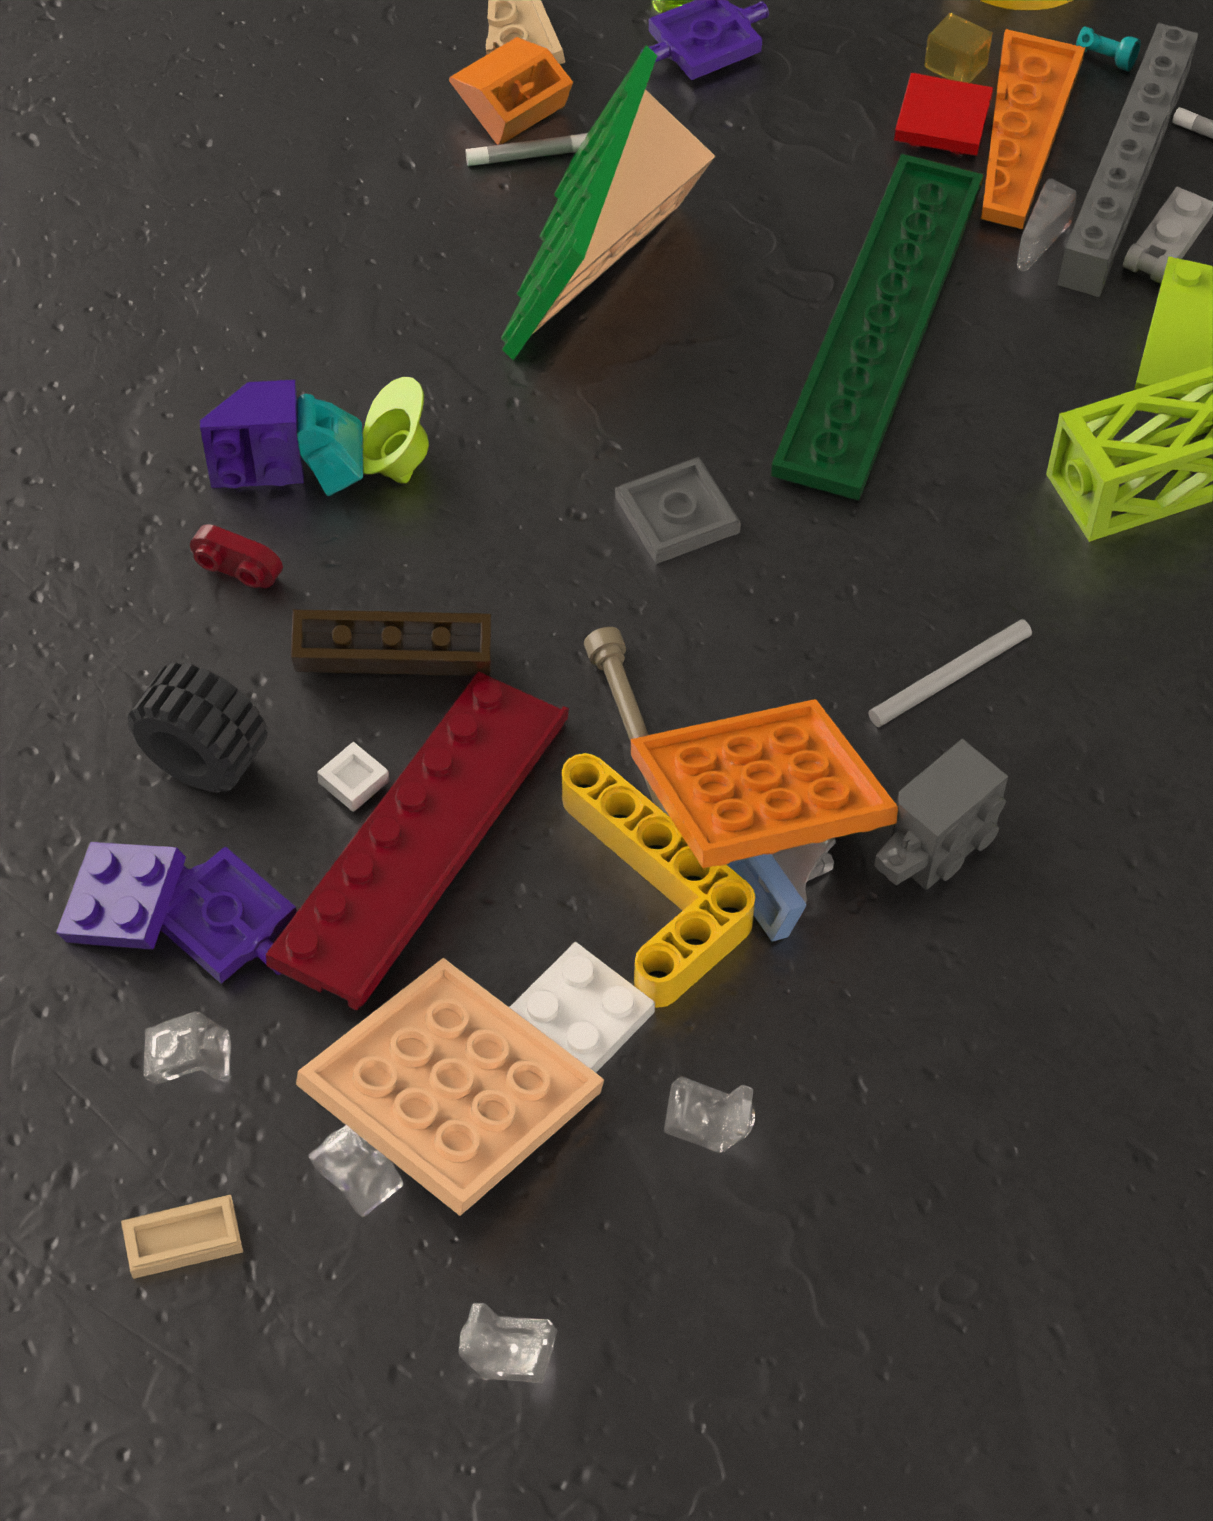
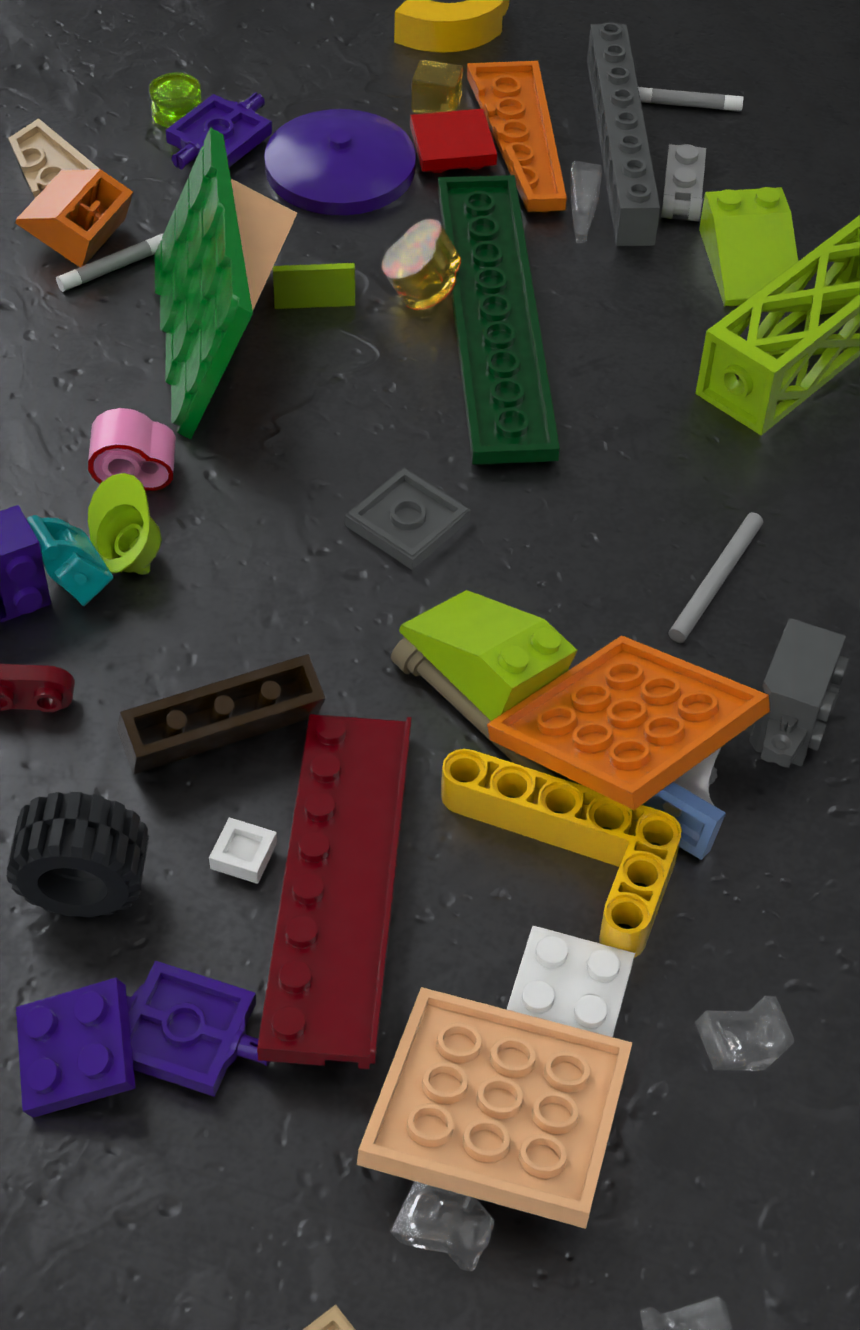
camera: 25 degrees left, 5 degrees down
clear bracket [144,1011,231,1085] -> none
teal piece [1076,26,1141,72] -> none
none -> bright pink piece [88,408,176,491]
none -> dark purple dish [264,109,416,215]
none -> lime panel [273,263,355,309]
none -> clear yellow piece [382,219,461,310]
none -> lime slope [399,590,577,721]

